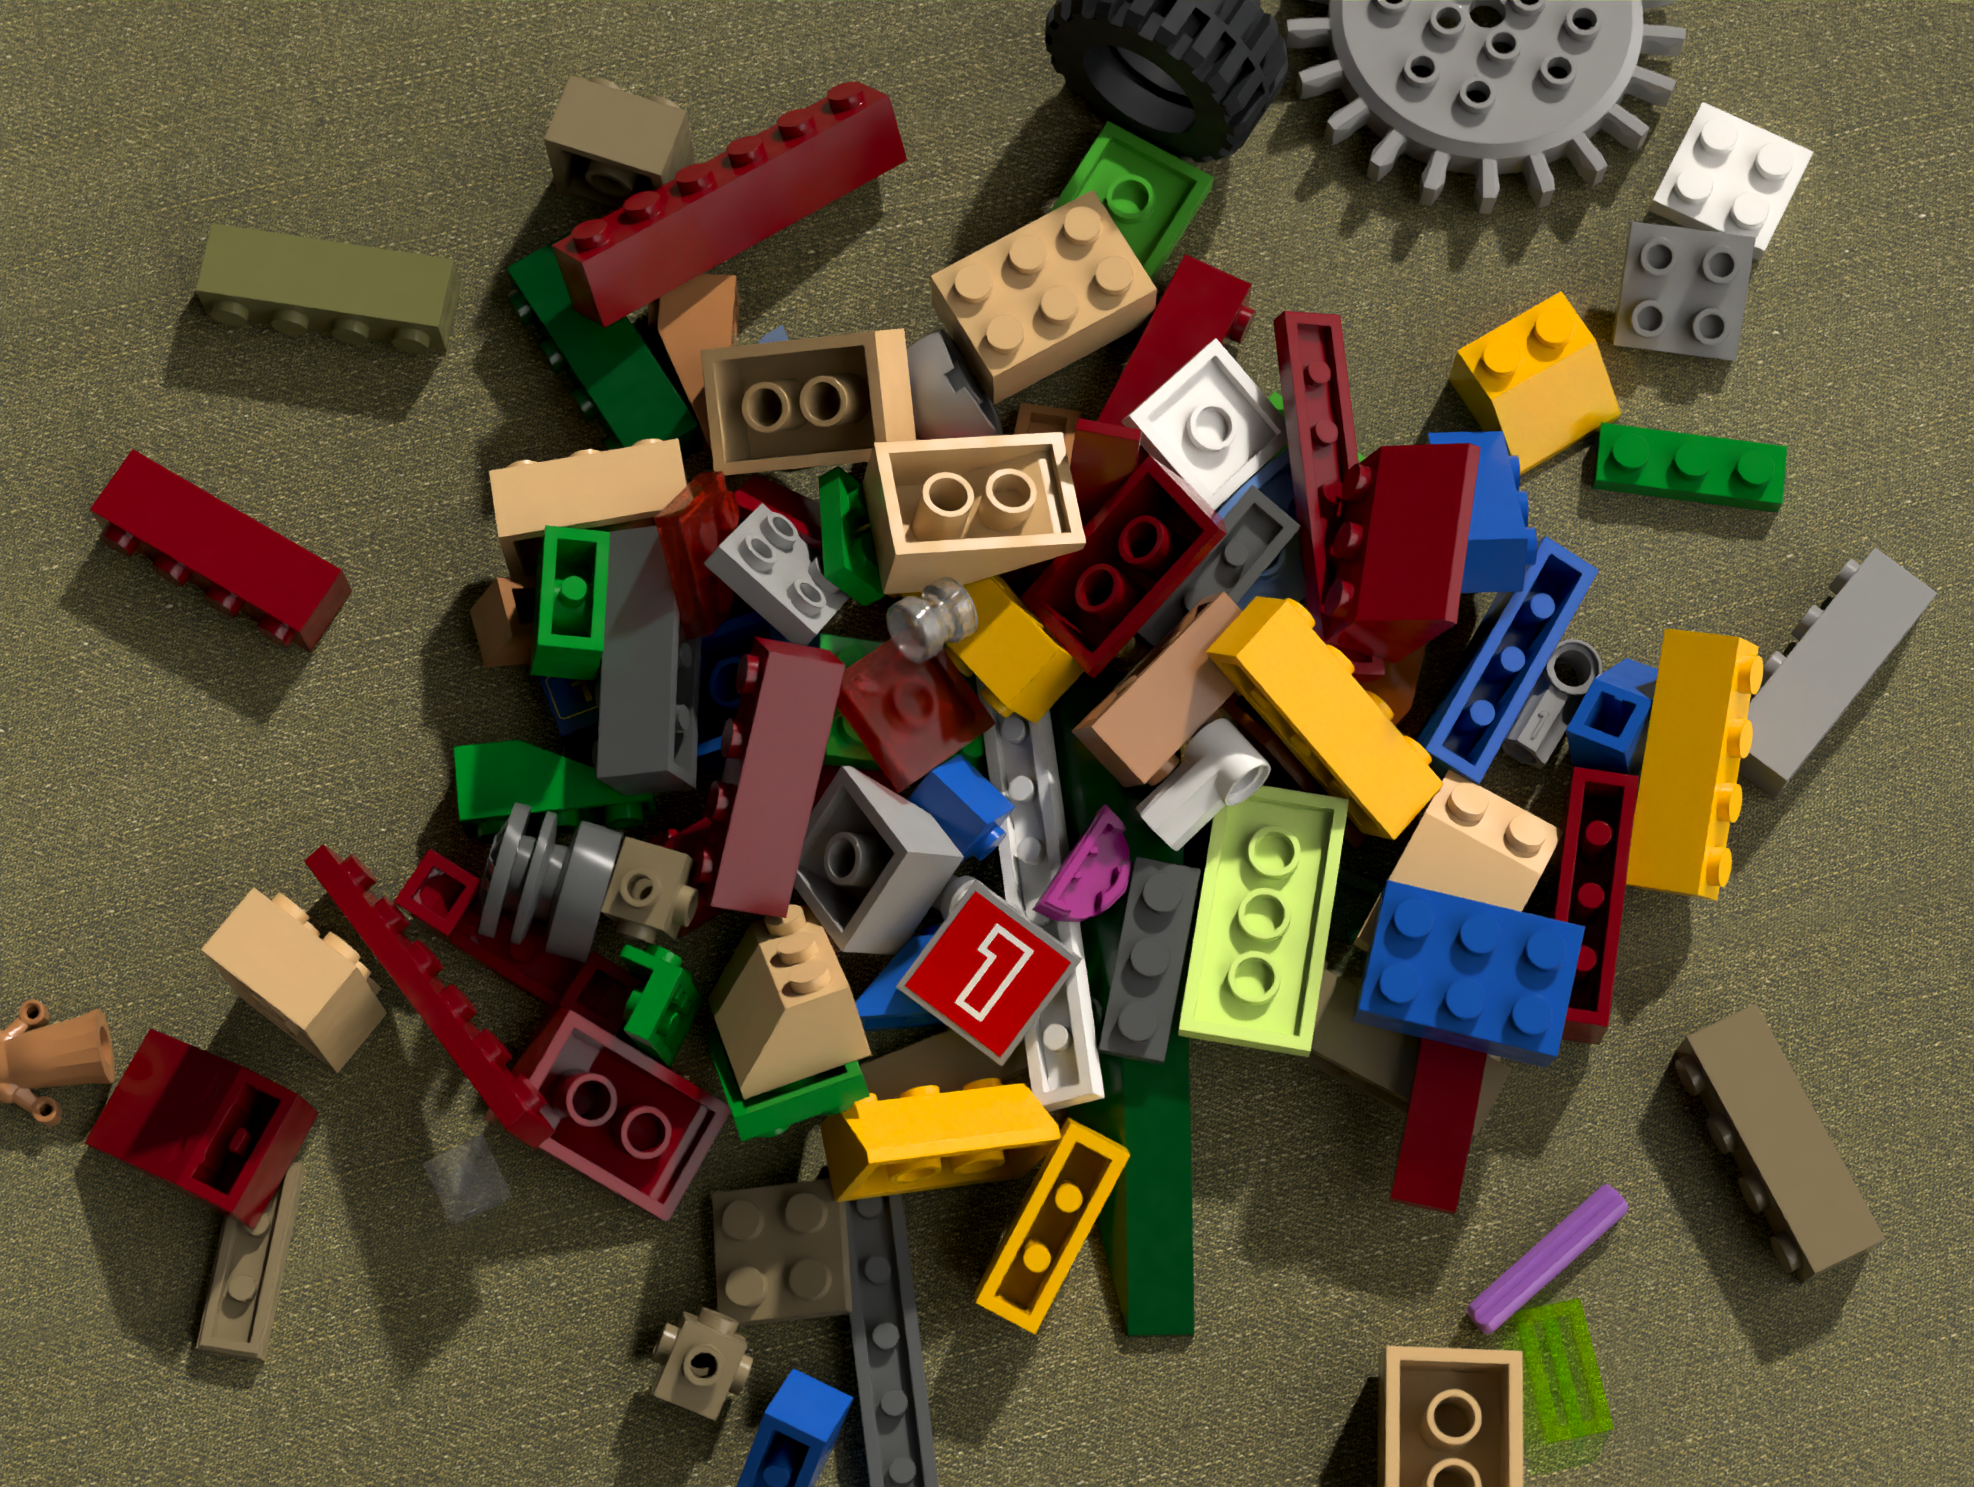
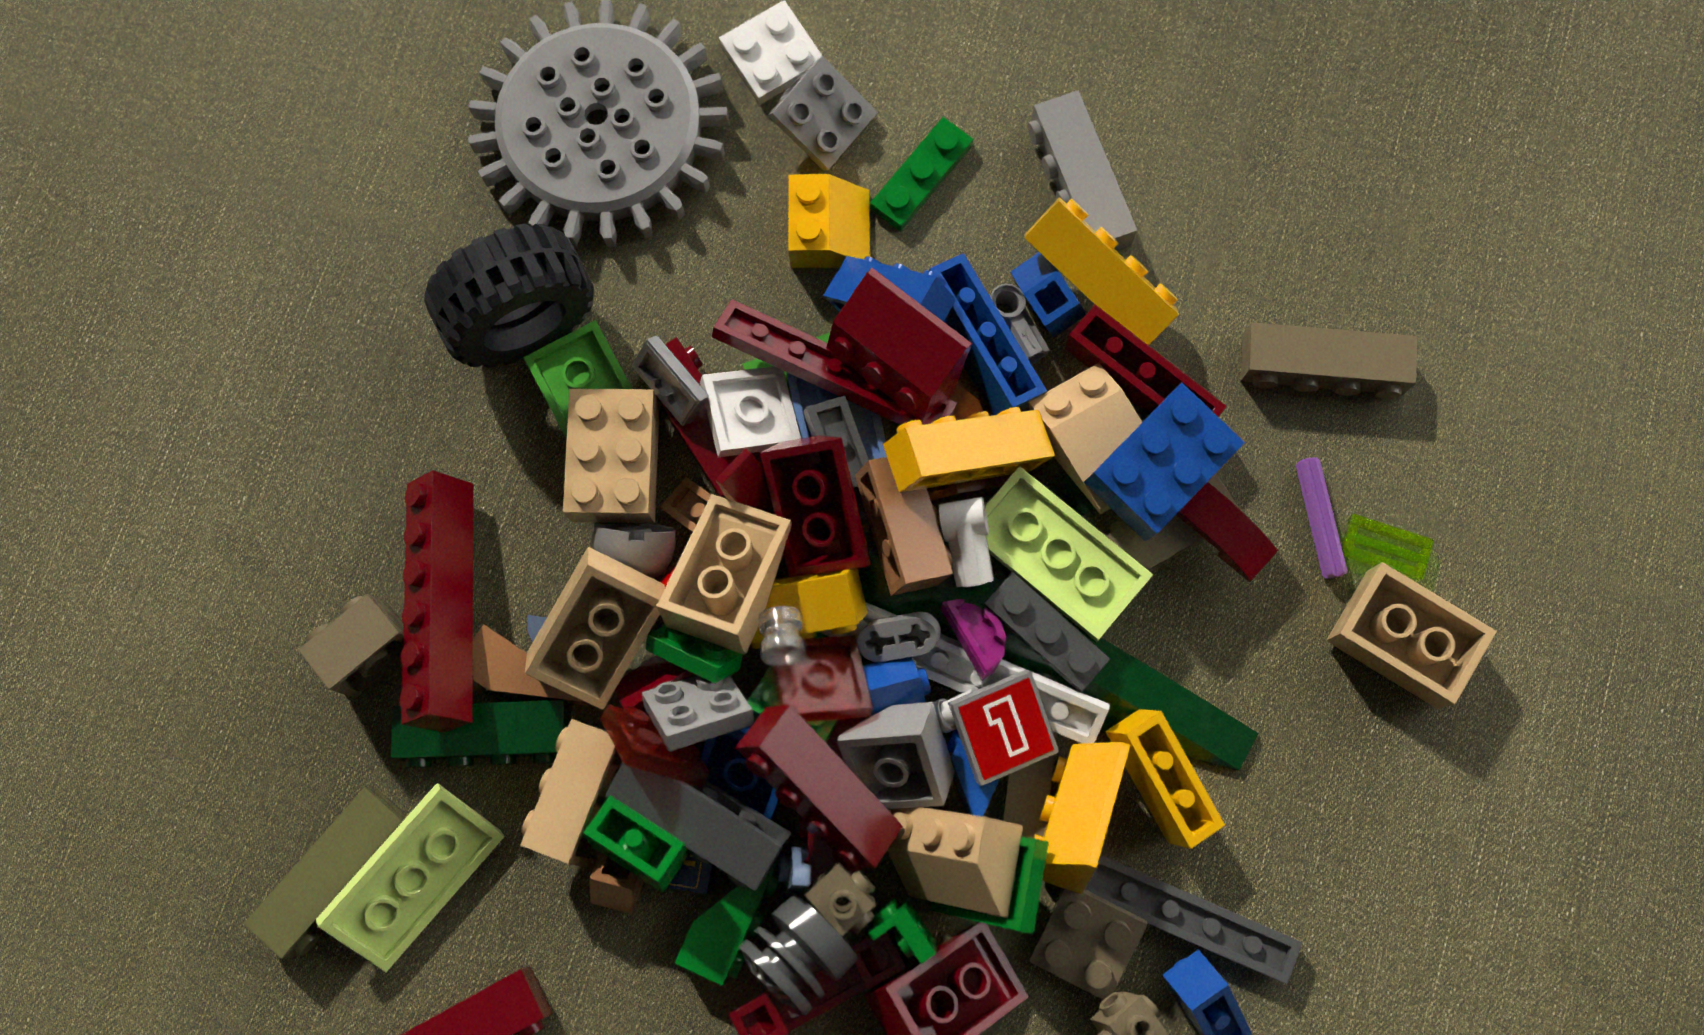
camera: 55 degrees left, 5 degrees up
none -> yellowish green plate [316,783,505,972]
none -> flat silver plate [631,335,710,426]
none -> sand blue plate [777,846,810,897]
none -> light grey beam [857,612,941,662]

